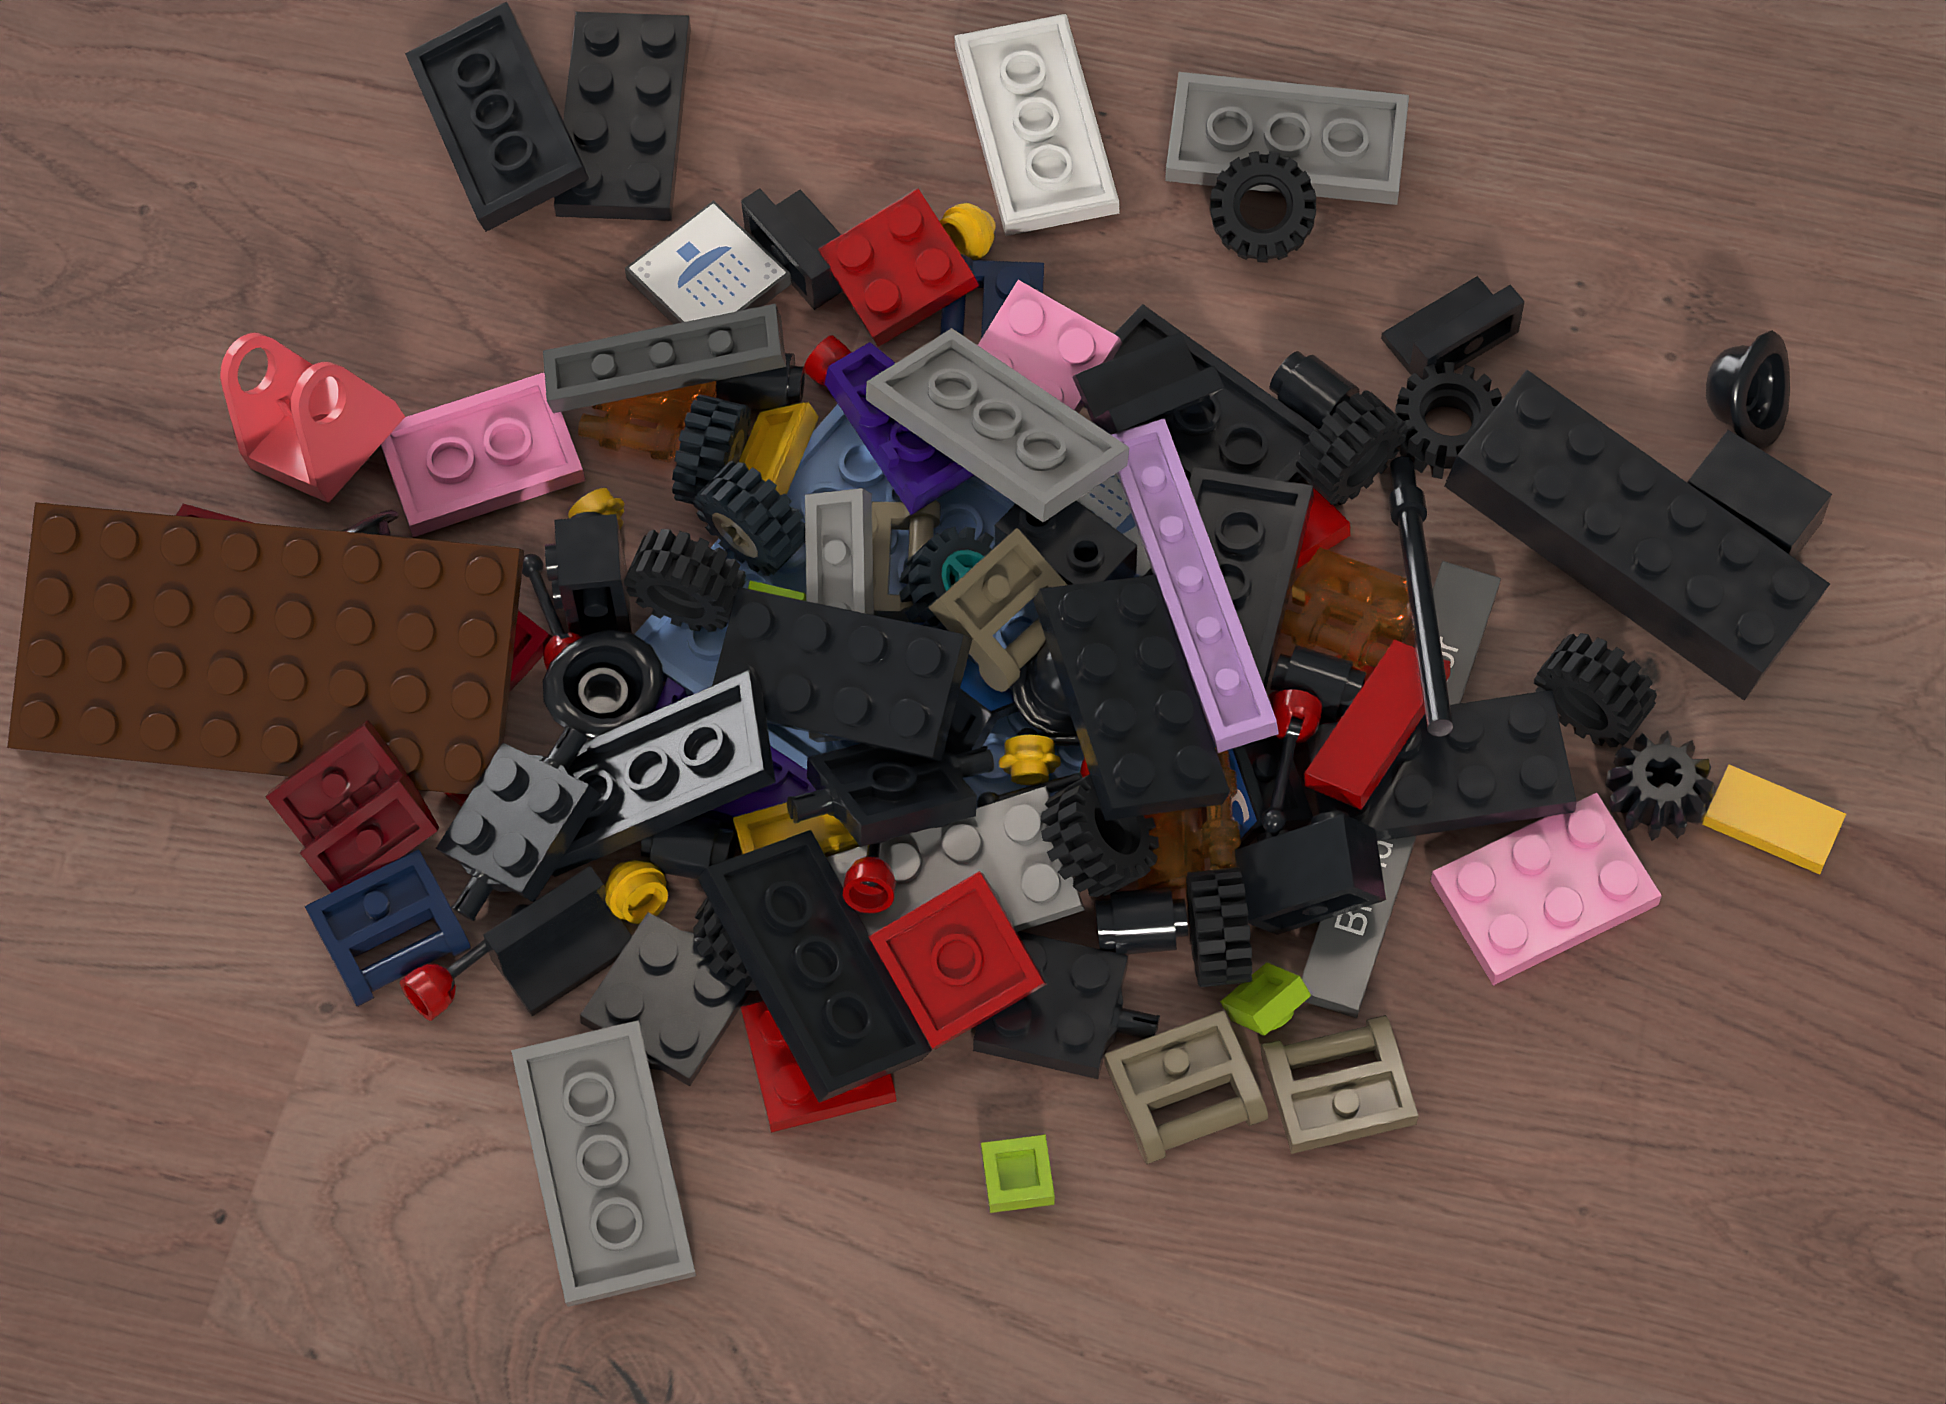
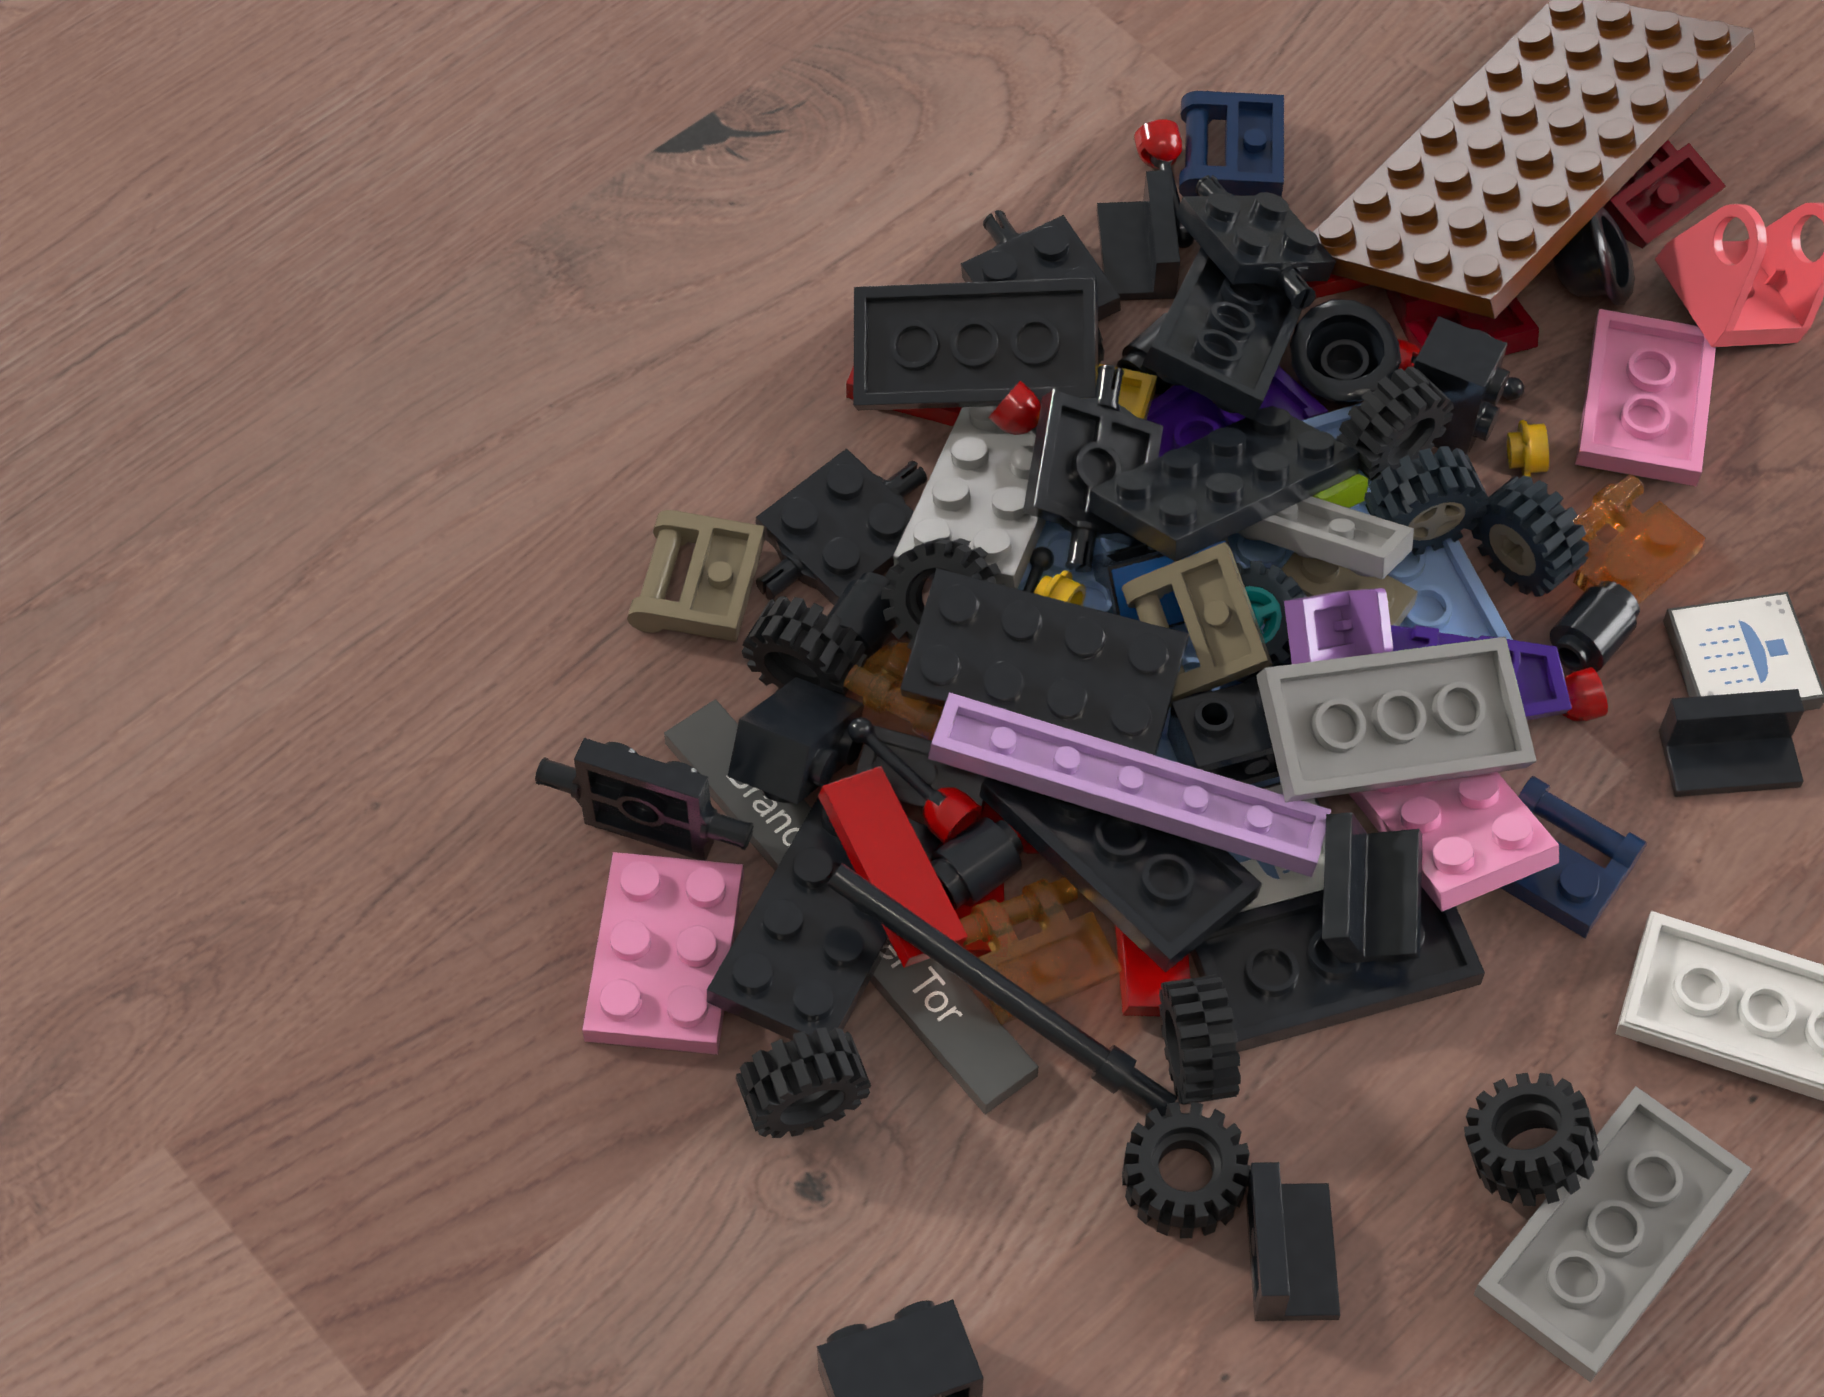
camera: 120 degrees right, 5 degrees down
dark red slope [265,720,439,893] -> none
light grey plate [511,1020,696,1307] -> none
dark grey plate [543,304,786,413] -> none
yellow plate [605,860,668,924] -> none
yellow tile [739,402,819,495] -> none
red plate [818,188,979,347] -> none
red plate [868,871,1047,1050] -> none
yellow plate [940,203,996,260] -> none
lime plate [981,1134,1055,1213] -> none
lime plate [1220,962,1311,1036] -> none
dark tan plate [1261,1015,1419,1154] -> none
black brick [1269,351,1359,429] -> none
black brick [1444,370,1830,701] -> none
black gear [1605,731,1715,841] -> none
yellow tile [1702,764,1846,875] -> none
none -> black plate [535,738,754,861]
none -> medium lavender bracket [1284,588,1393,664]

